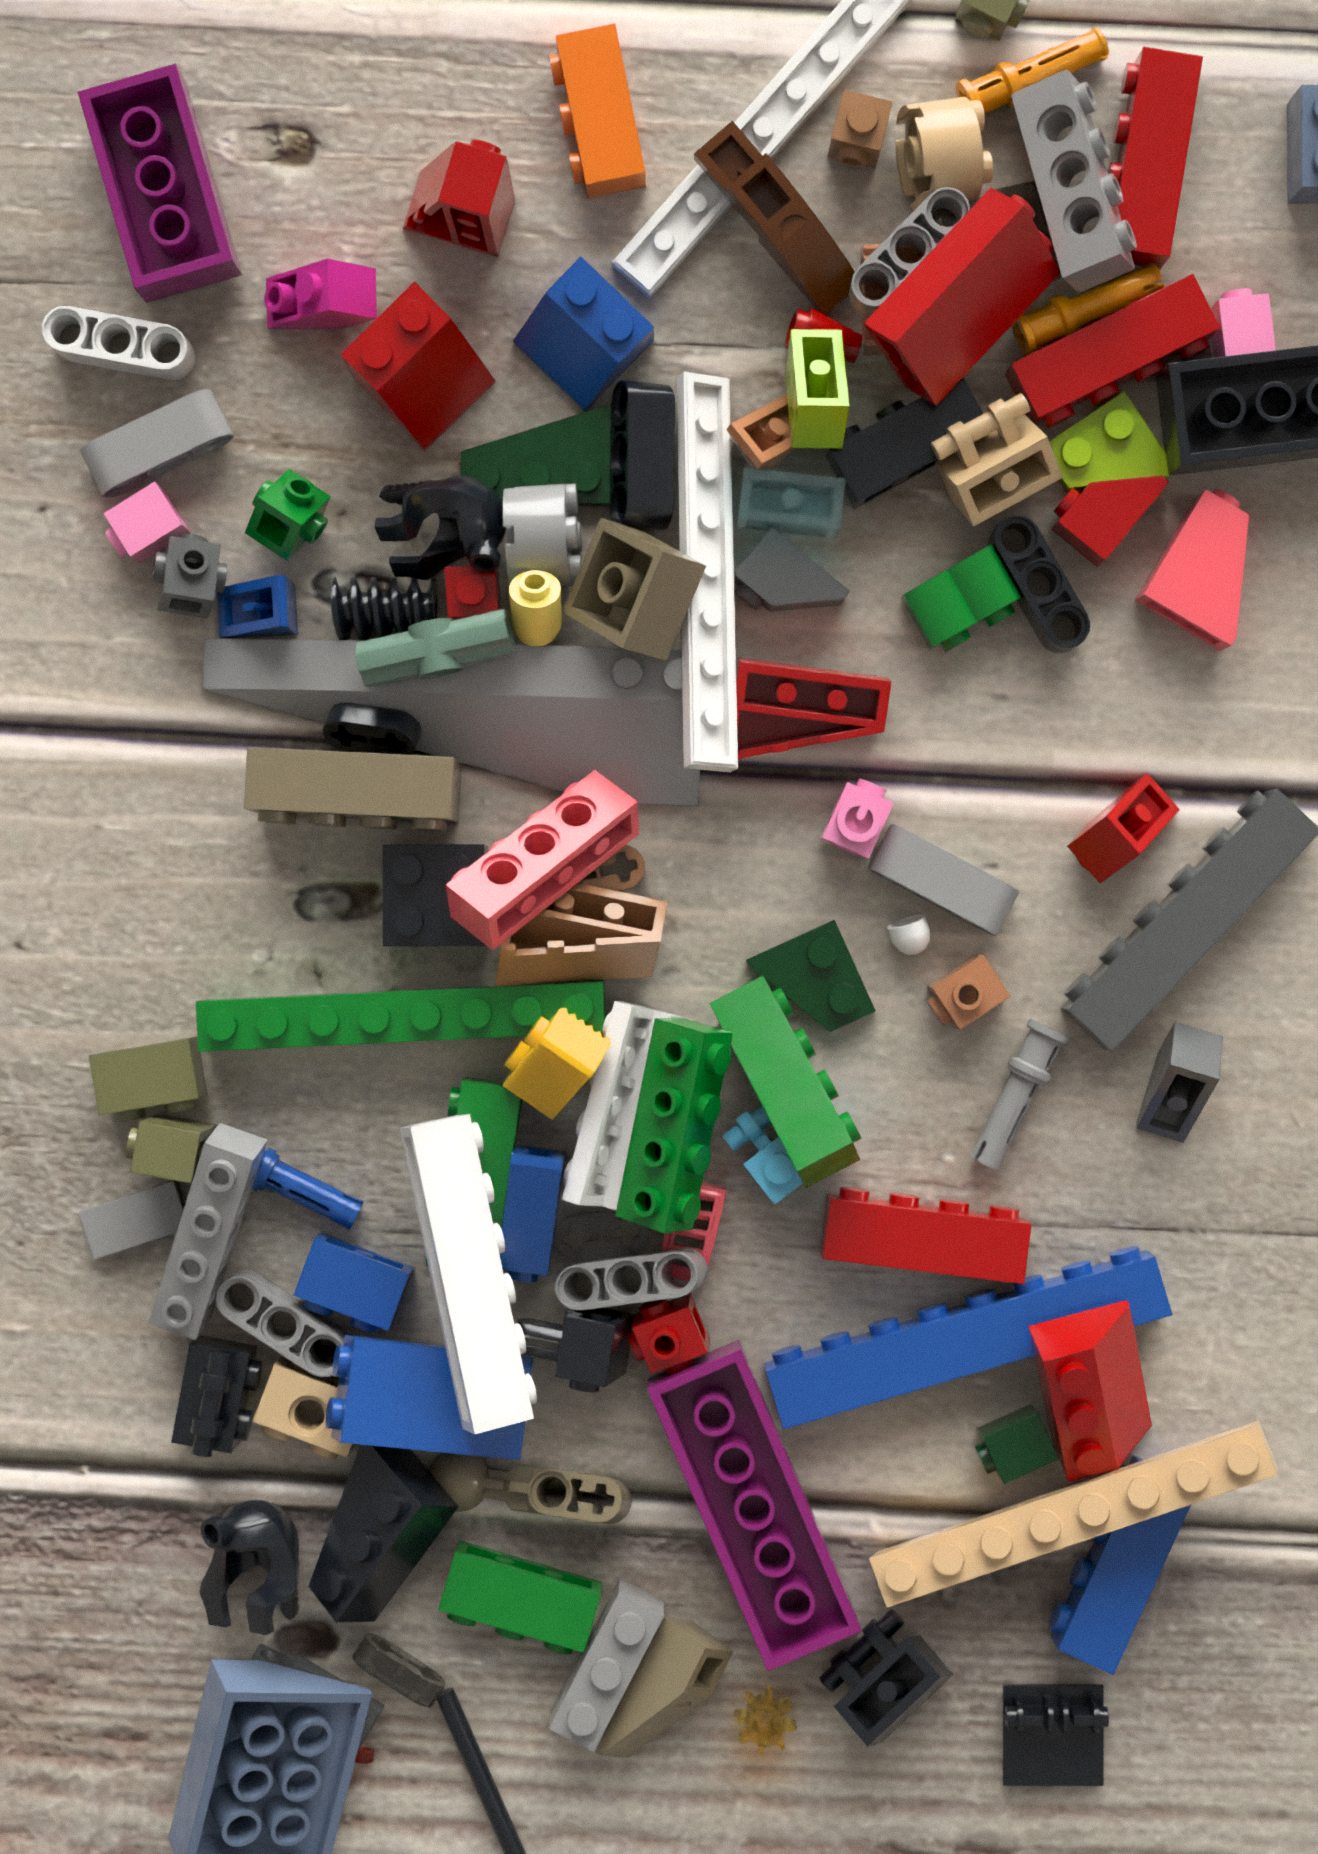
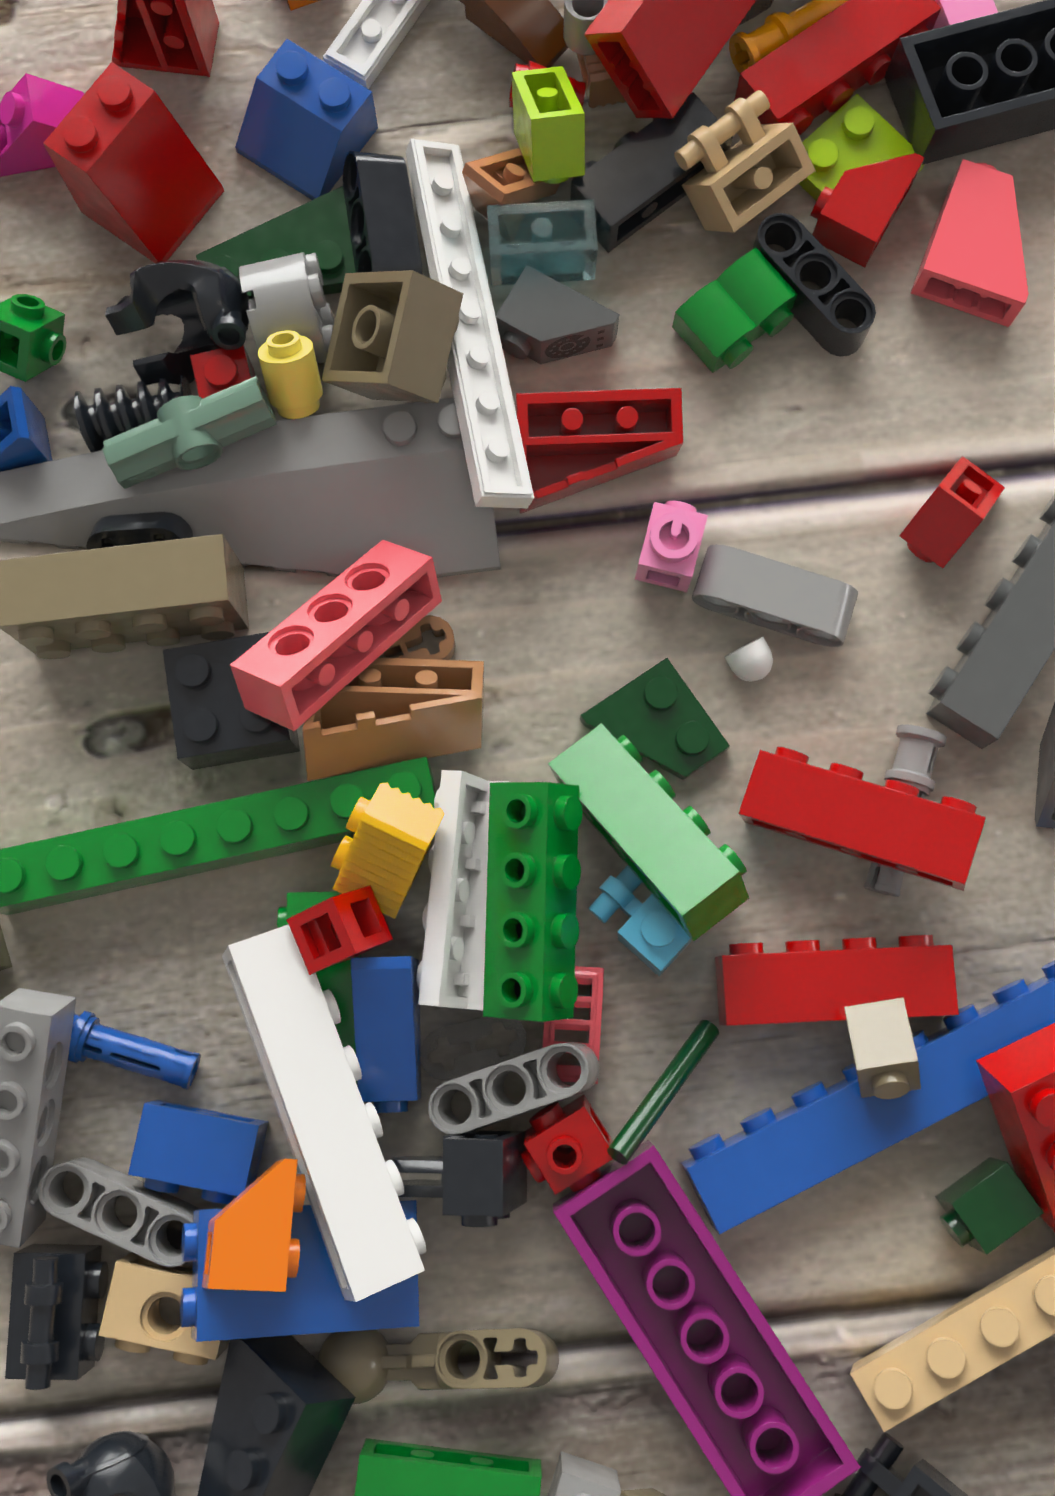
camera: 20 degrees left, 10 degrees down
nougat brick [927,954,1011,1030] -> none
none -> orange slope [202,1158,306,1292]
none -> red brick [286,885,393,975]
none -> dark green bar [607,1020,719,1165]
none -> red brick [738,747,986,891]
none -> brick [844,997,921,1099]

